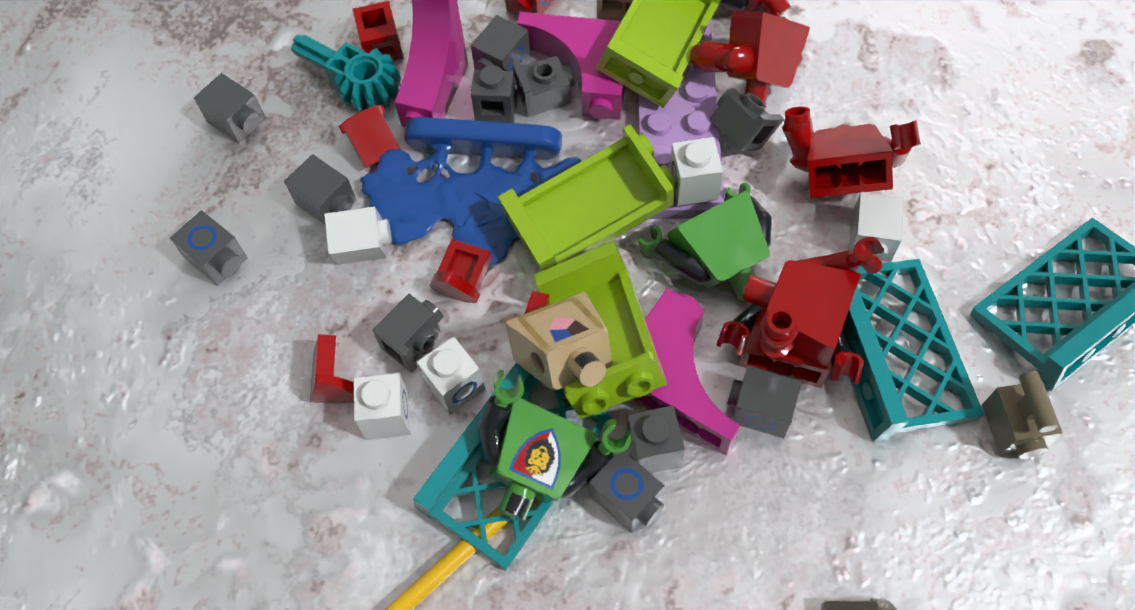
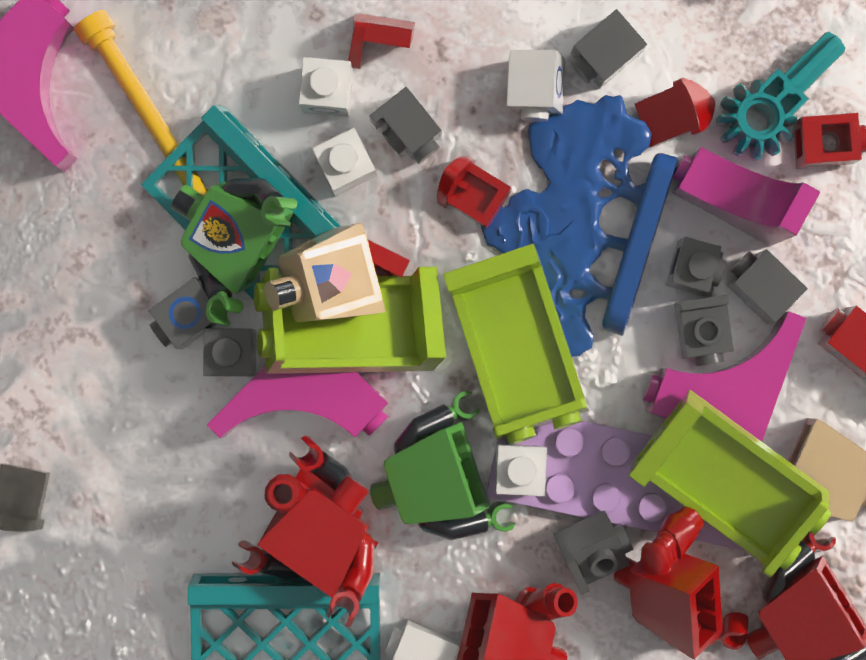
camera: 95 degrees right, 25 degrees up
dark grey brick [727,366,802,438] -> none

